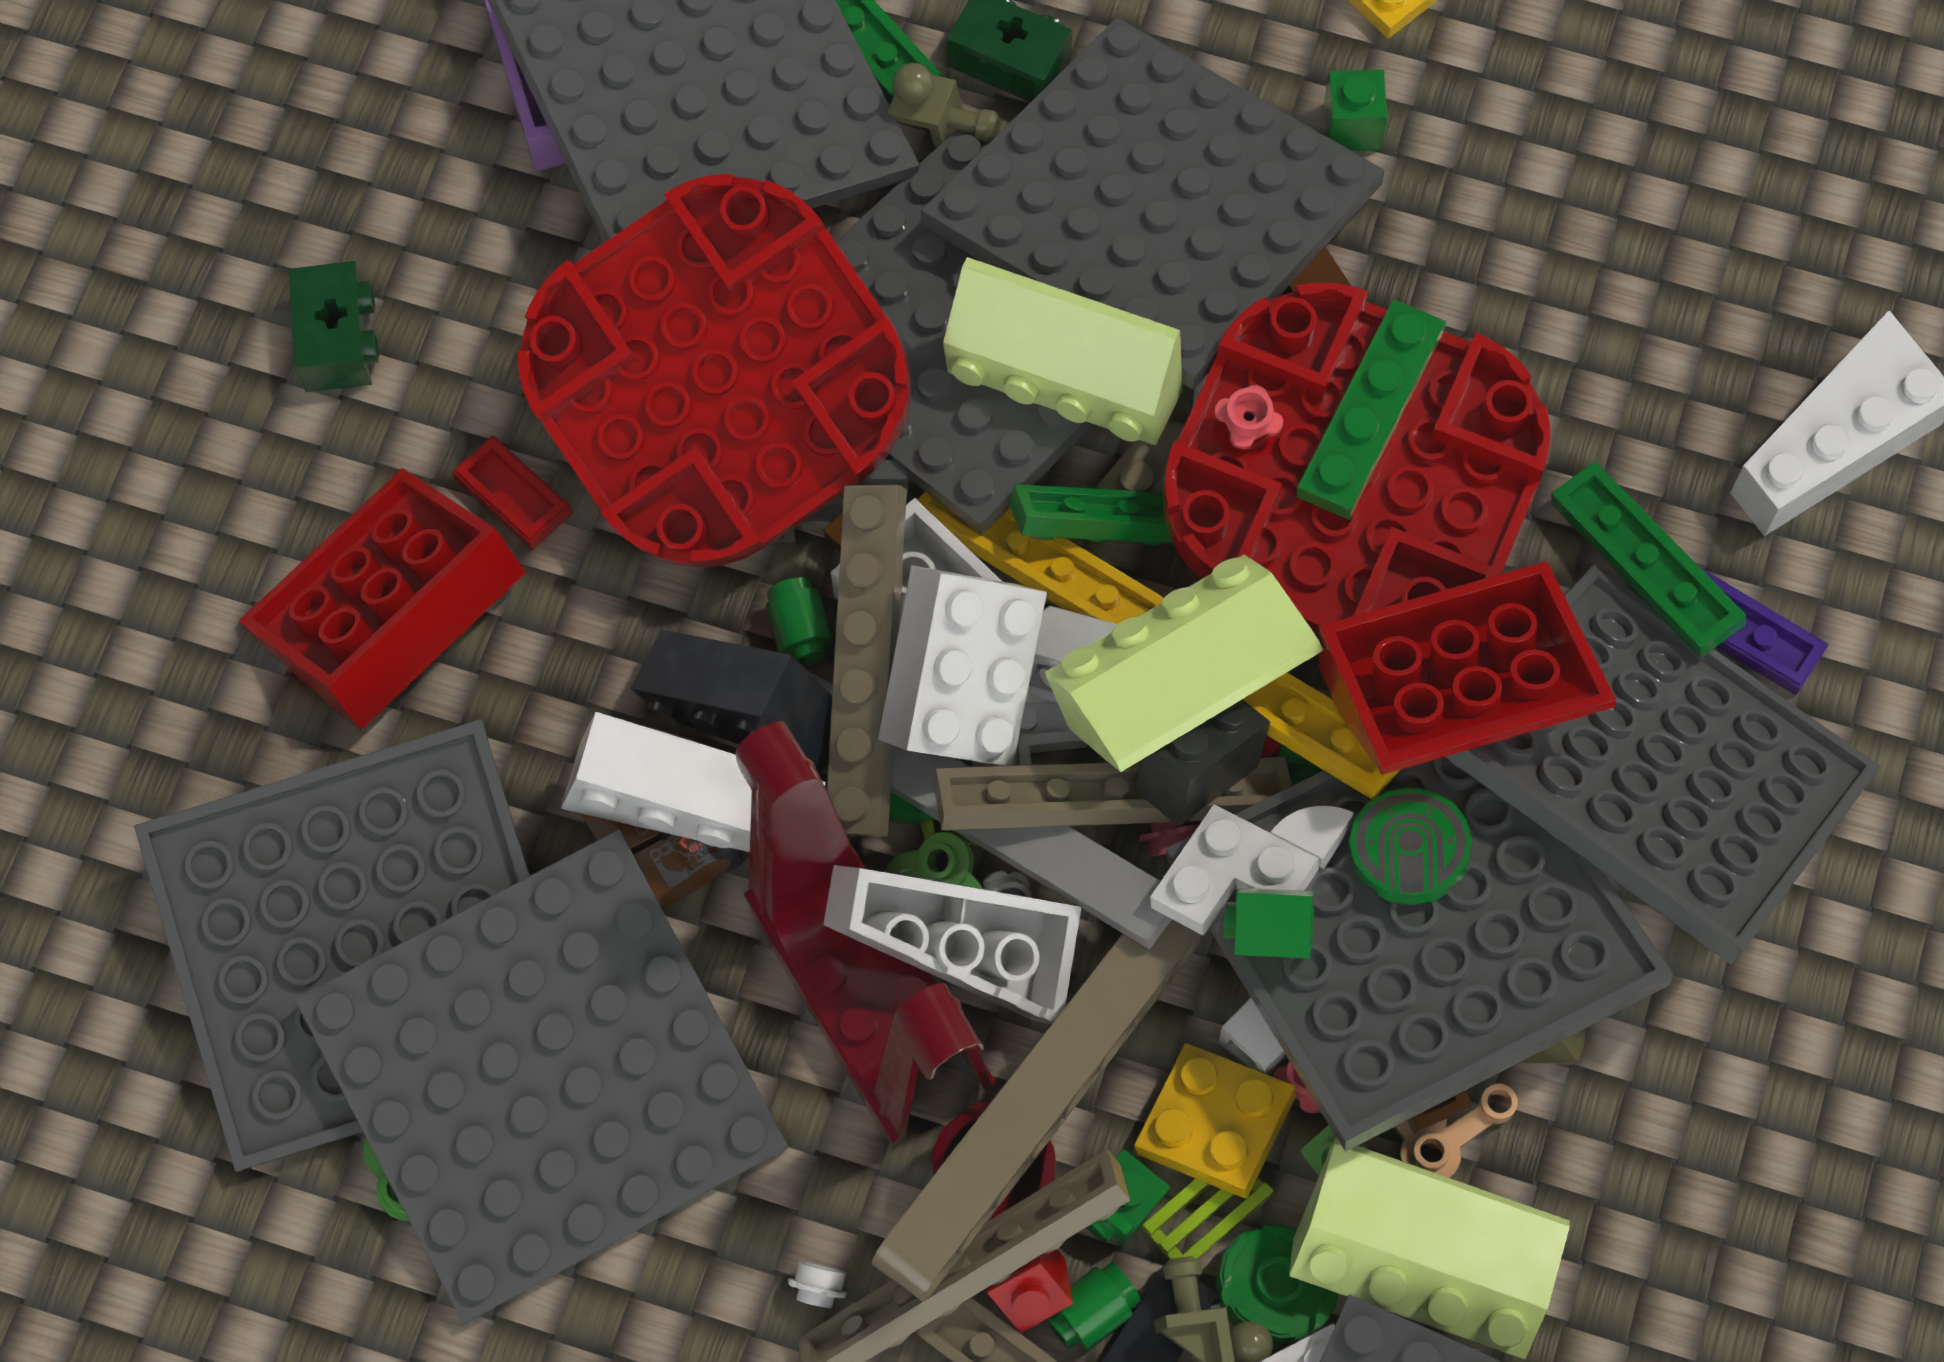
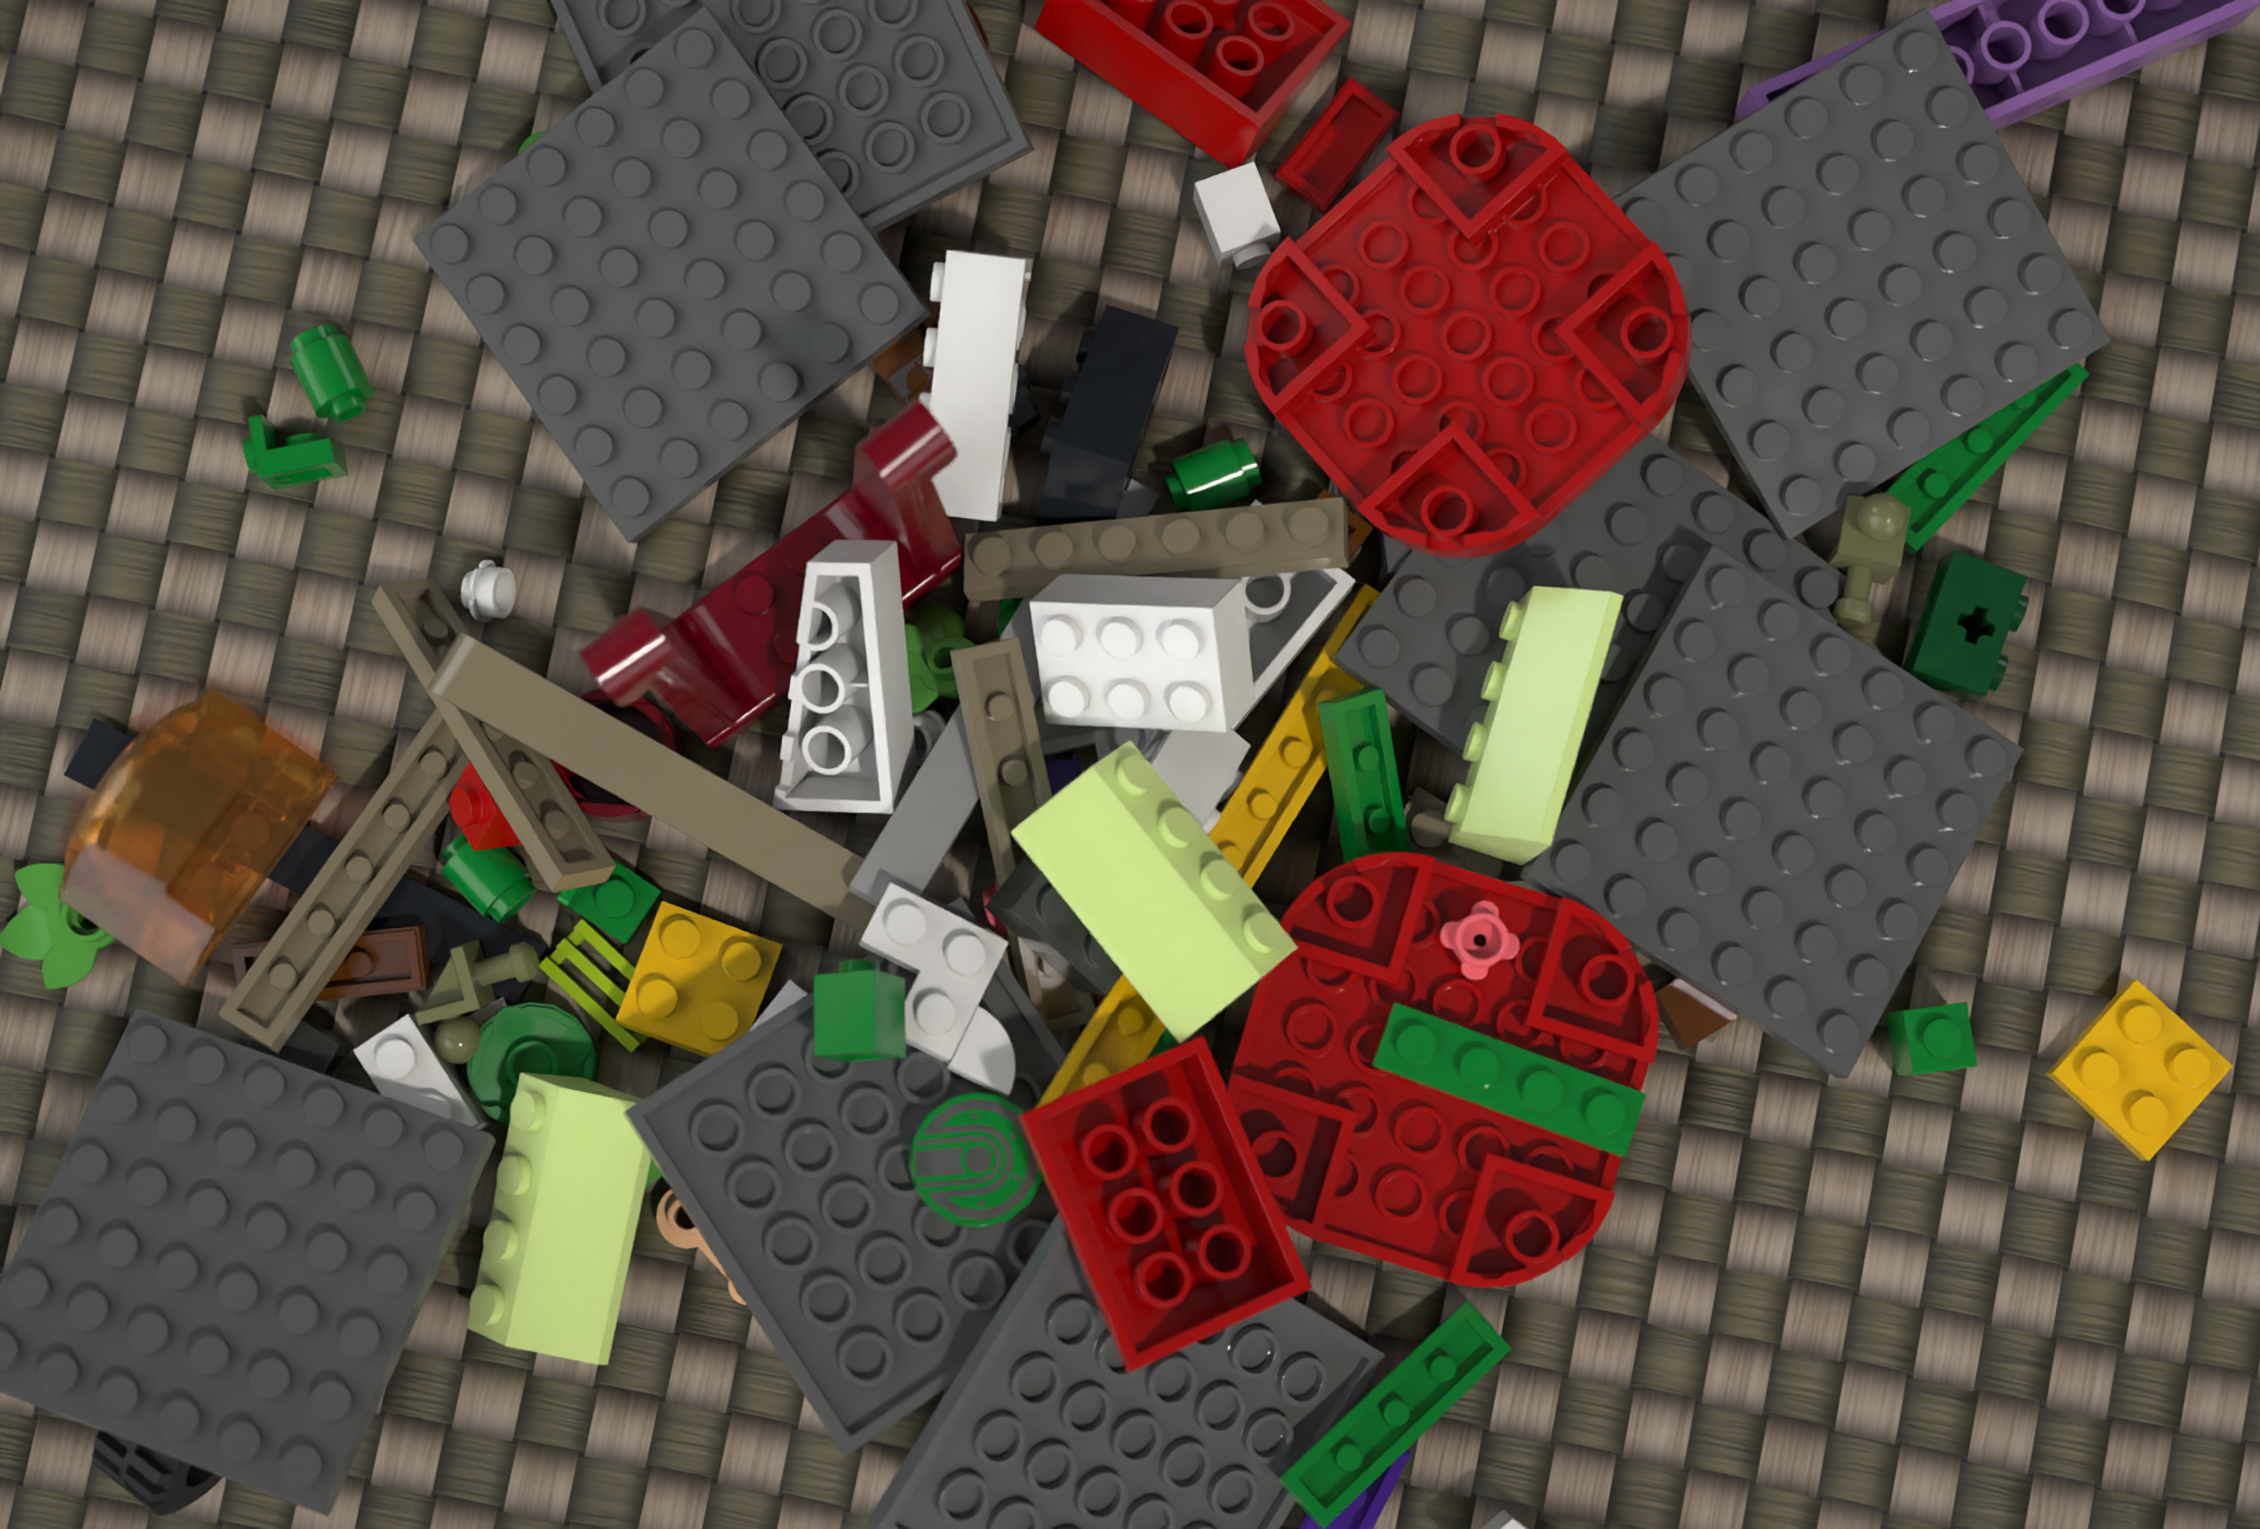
camera: 80 degrees right, 15 degrees up
none -> white brick [1193,162,1281,269]

